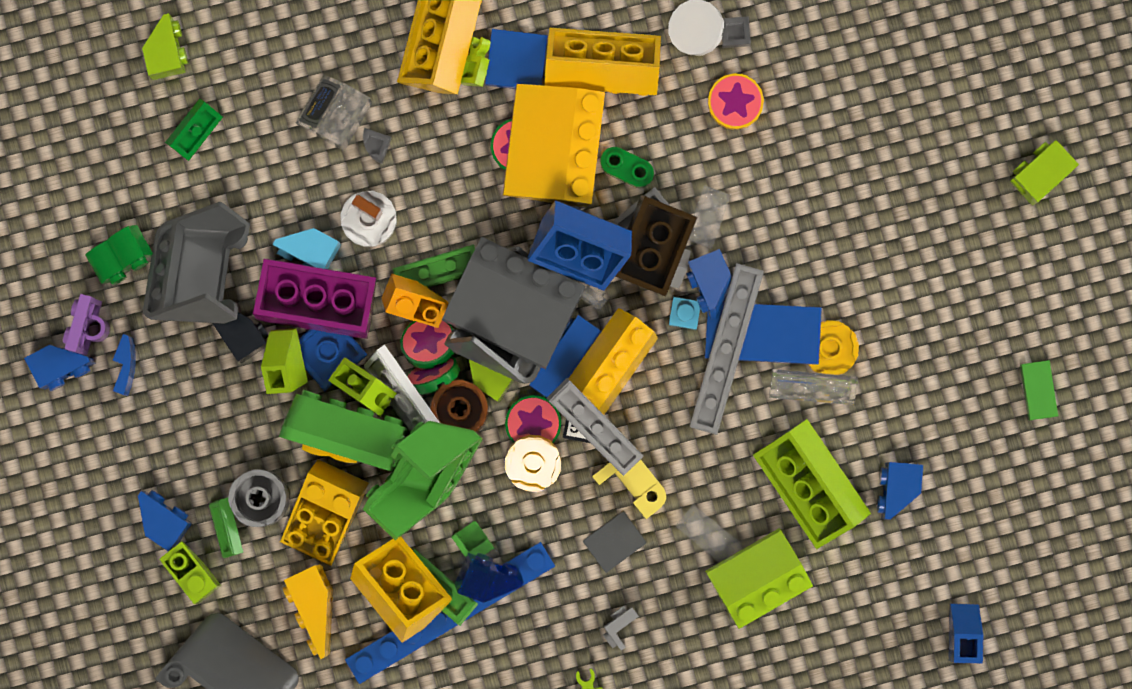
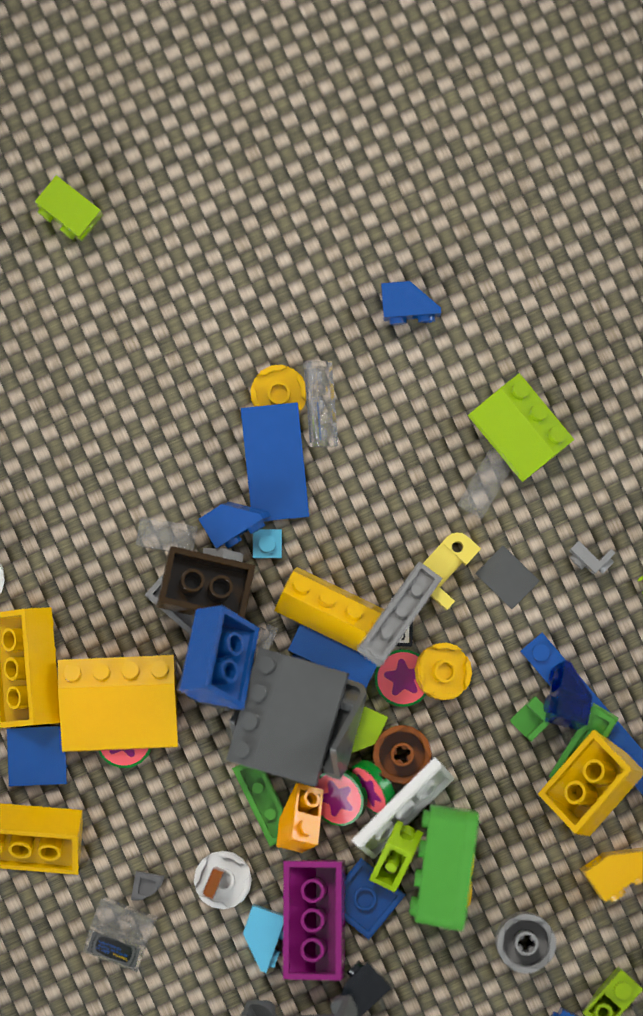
camera: 95 degrees left, 0 degrees up
bright green tile [209,498,244,558] -> none
lime slope [261,328,308,394] -> none
yellow slope [280,459,369,566] -> none
bright green windscreen [363,421,482,540] -> none
lime plate [461,37,491,87] -> none
green plate [600,147,654,188] -> none
light grey tile [690,263,764,435] -> none
tile [708,73,764,130] -> none
lime slope [753,419,871,550] -> none
blue slope [949,604,983,664] -> none
bright green tile [1020,360,1058,421] -> none

